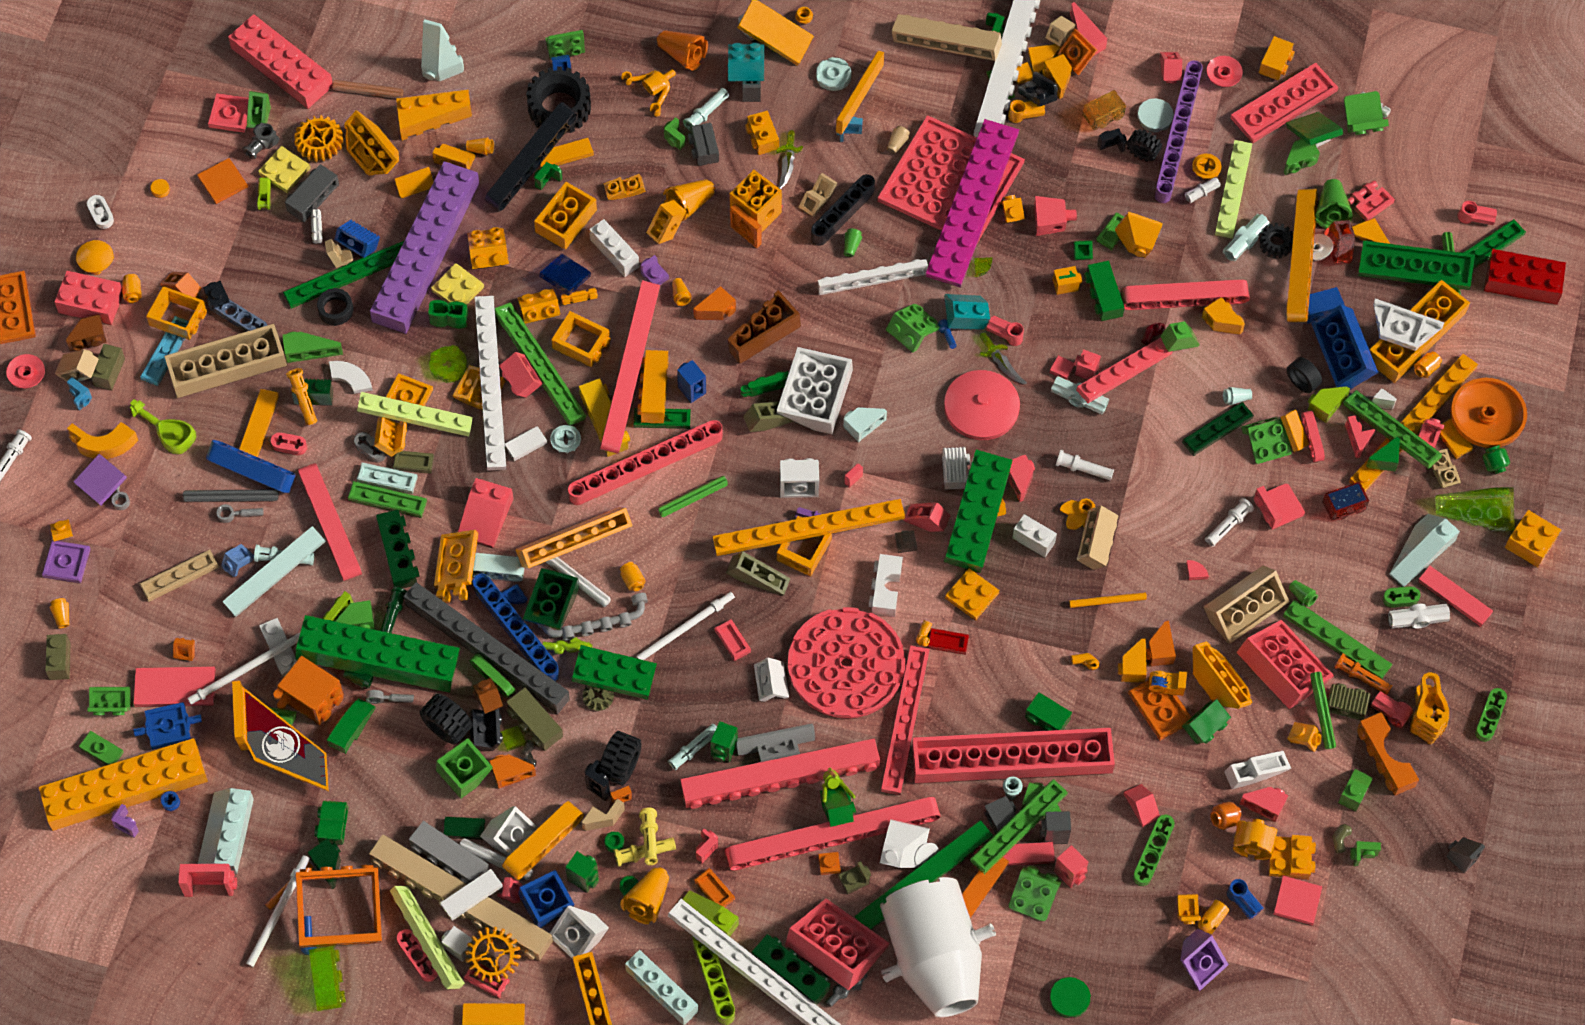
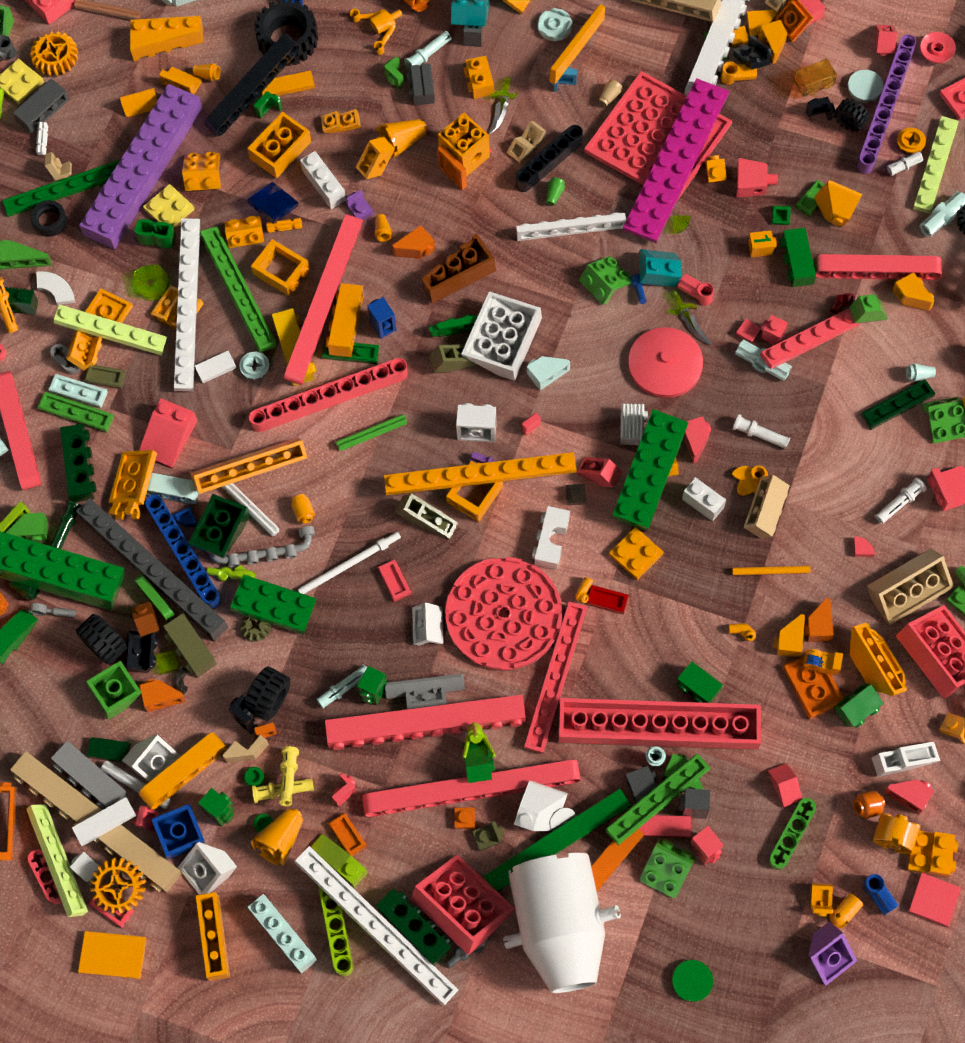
camera: 10 degrees right, 5 degrees up
blue brick [334,219,380,258] -> none
light orange wedge [344,110,399,176] -> none
coral brick [499,352,543,398] -> none

